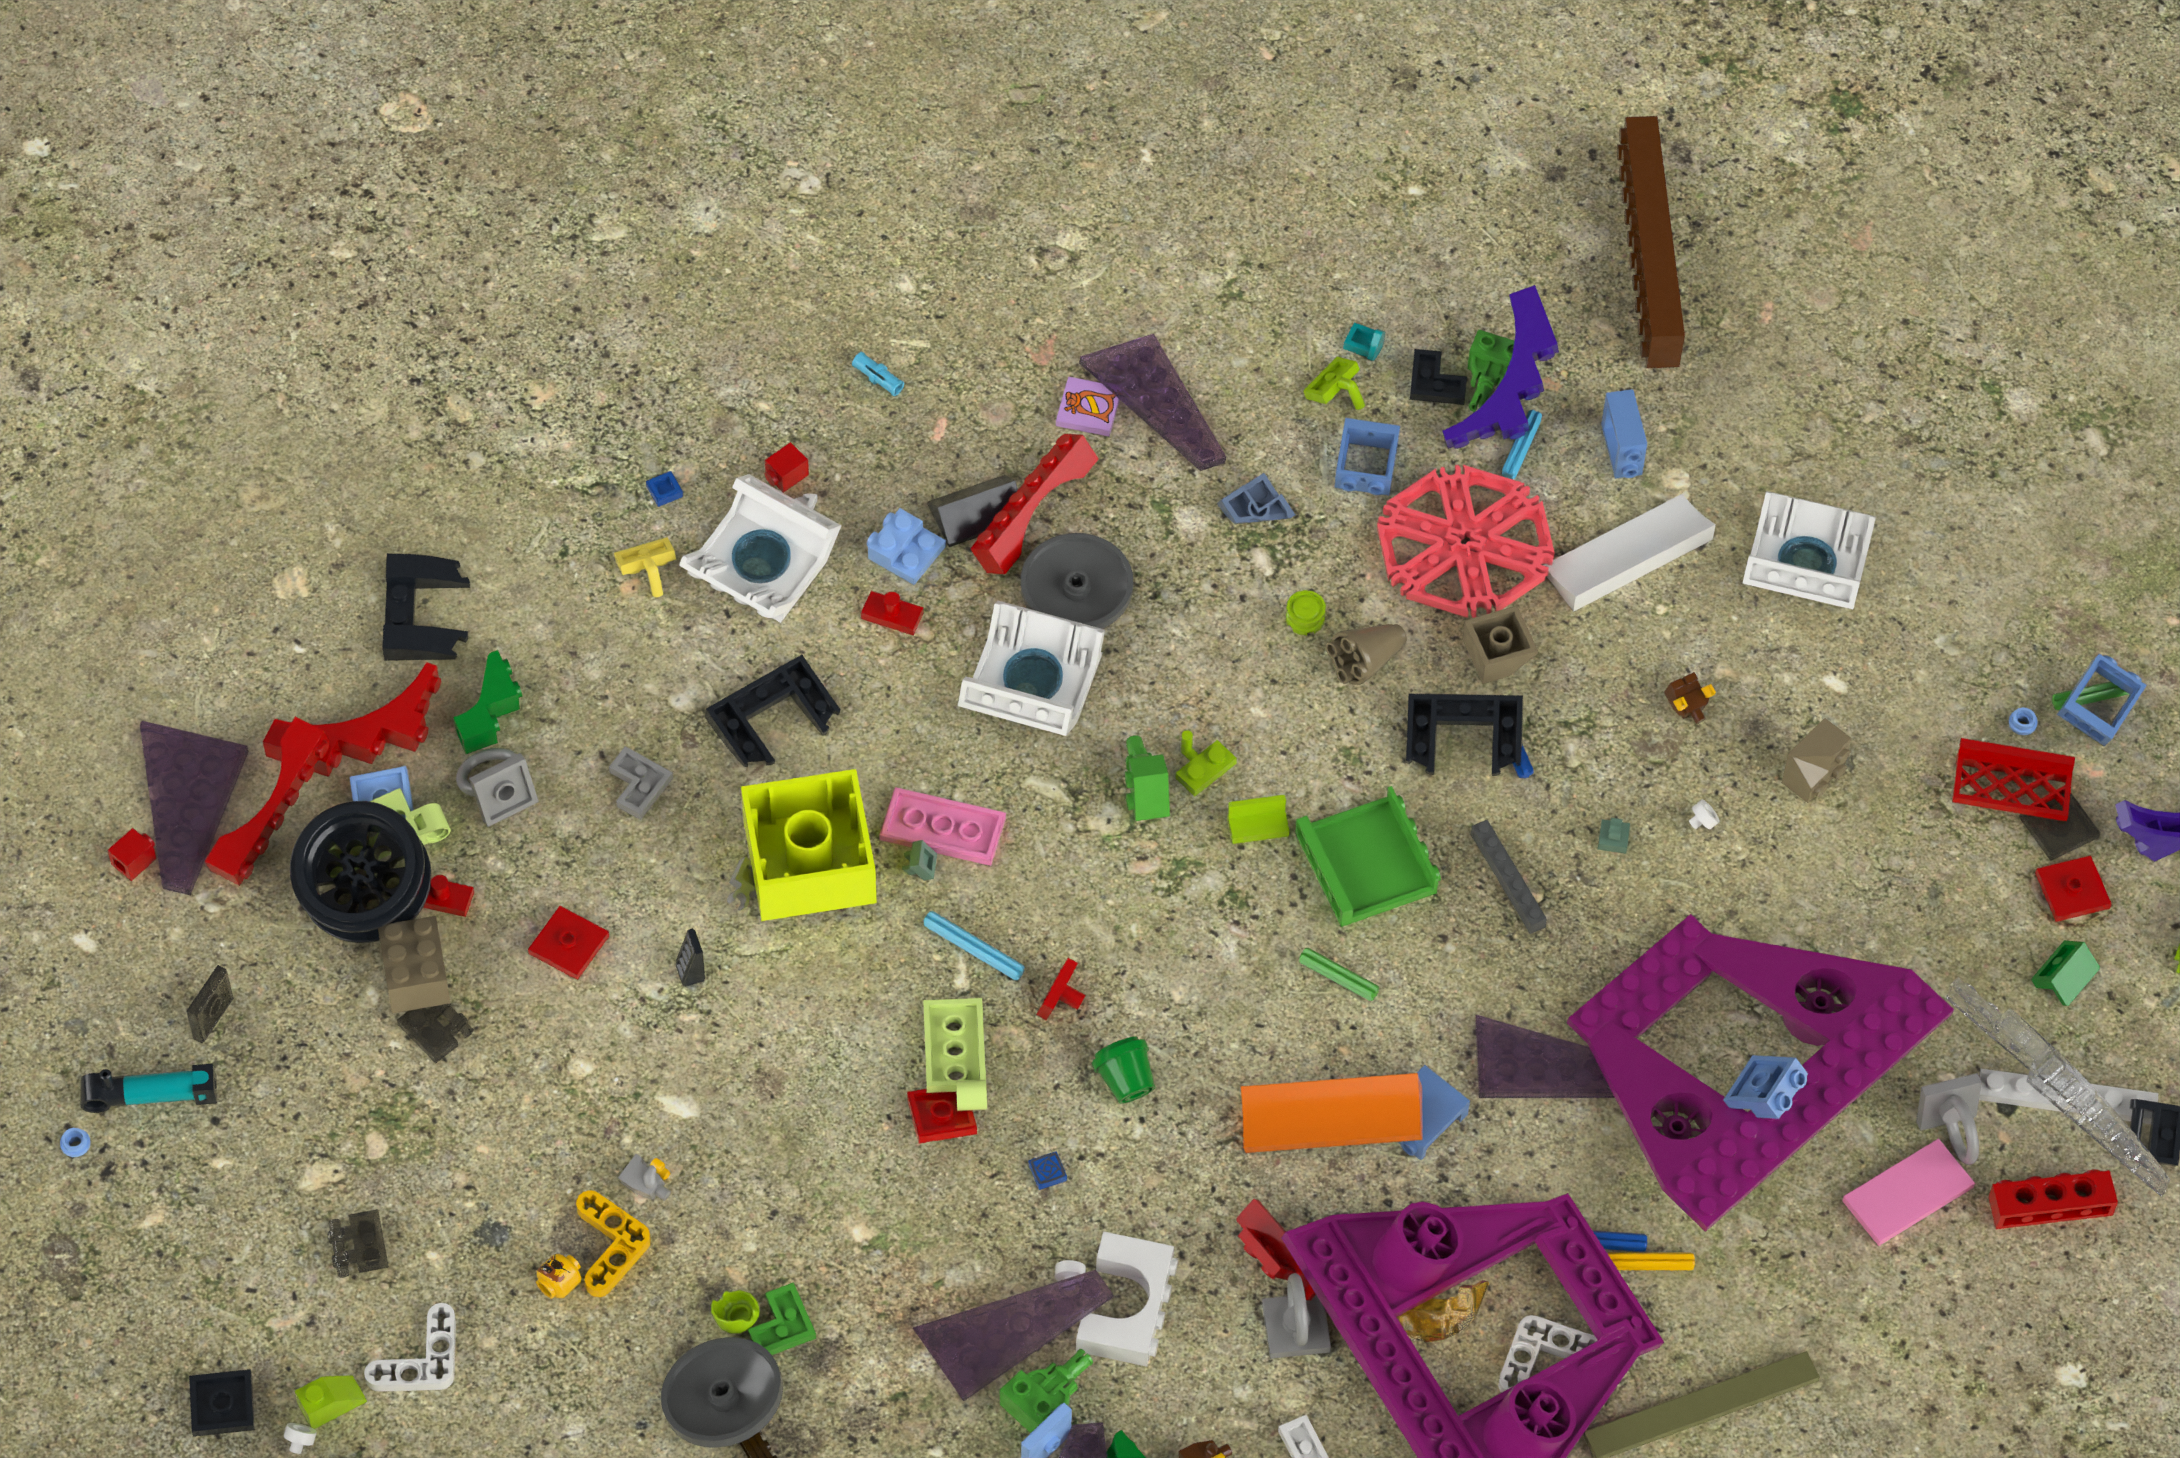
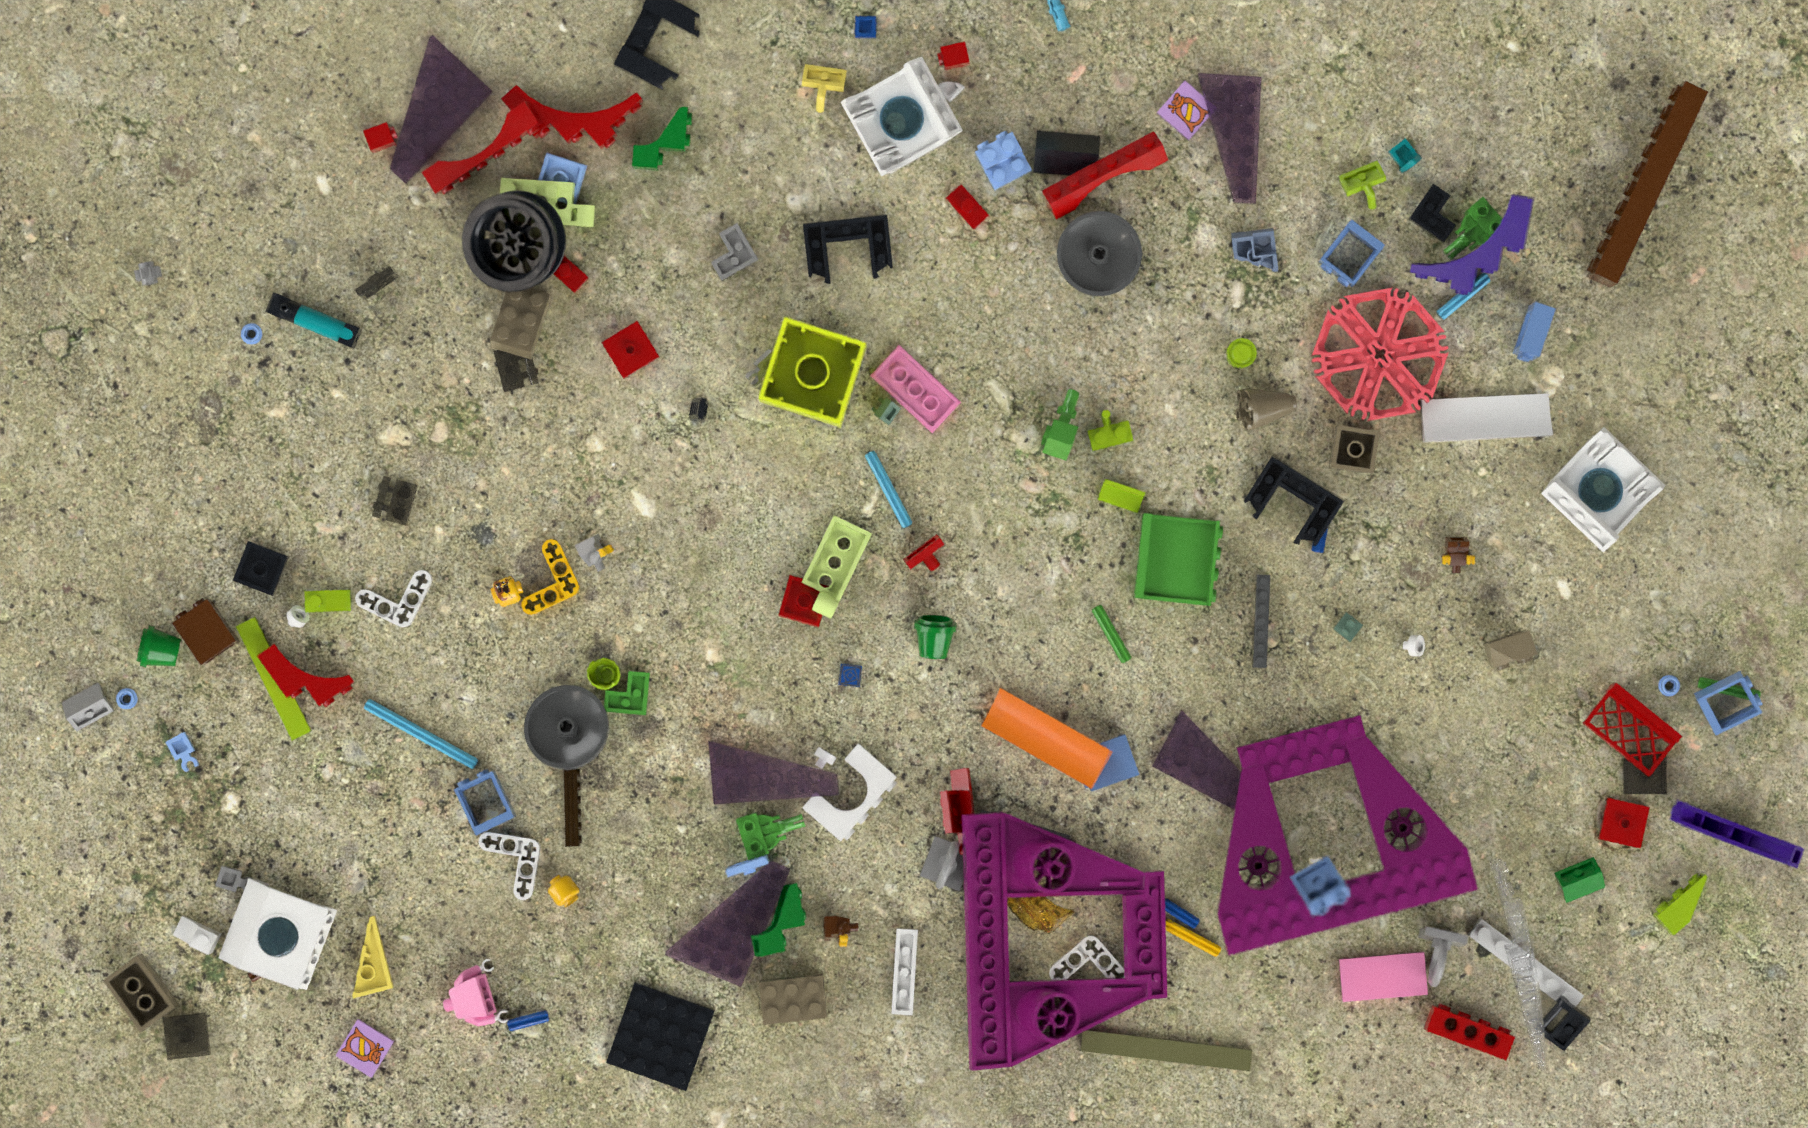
camera: 30 degrees right, 30 degrees up
light grey tile [456,748,539,827] -> none
white panel [958,601,1105,736] -> none

